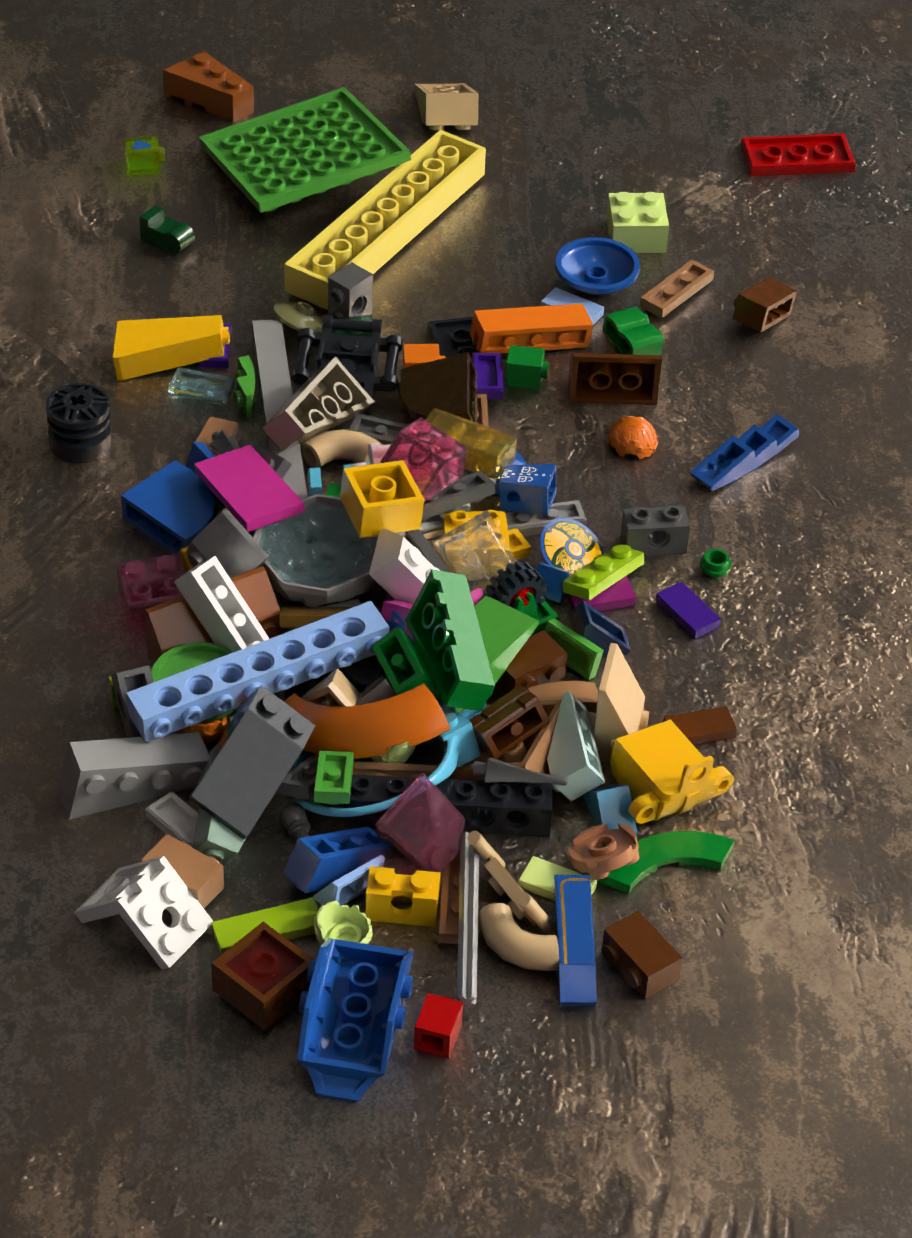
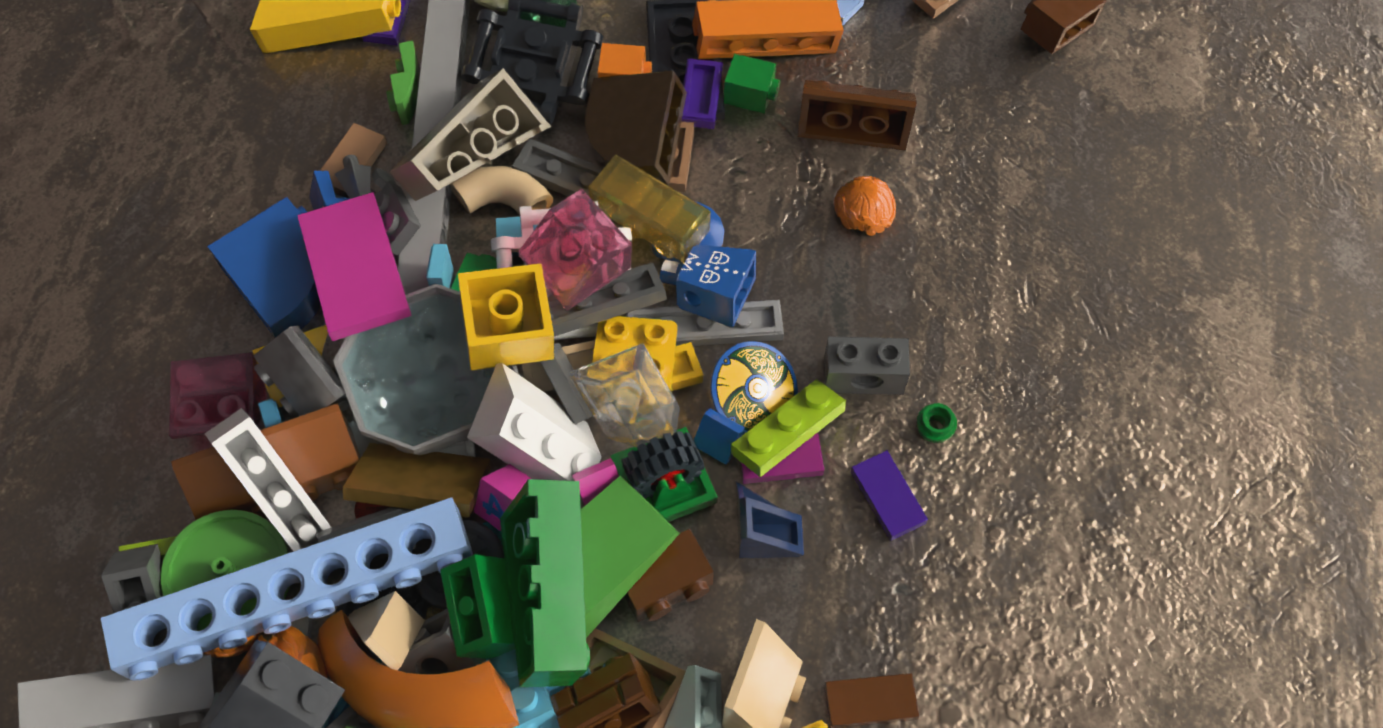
camera: 10 degrees right, 20 degrees up
black wheel [46,383,112,464] -> none
clear light blue plate [169,367,235,405] -> none
medium nougat slope [527,681,598,713] -> none
bright green tile [545,618,604,680] -> none
green brick [603,306,664,355] -> none
blue slope [690,414,799,491] -> none

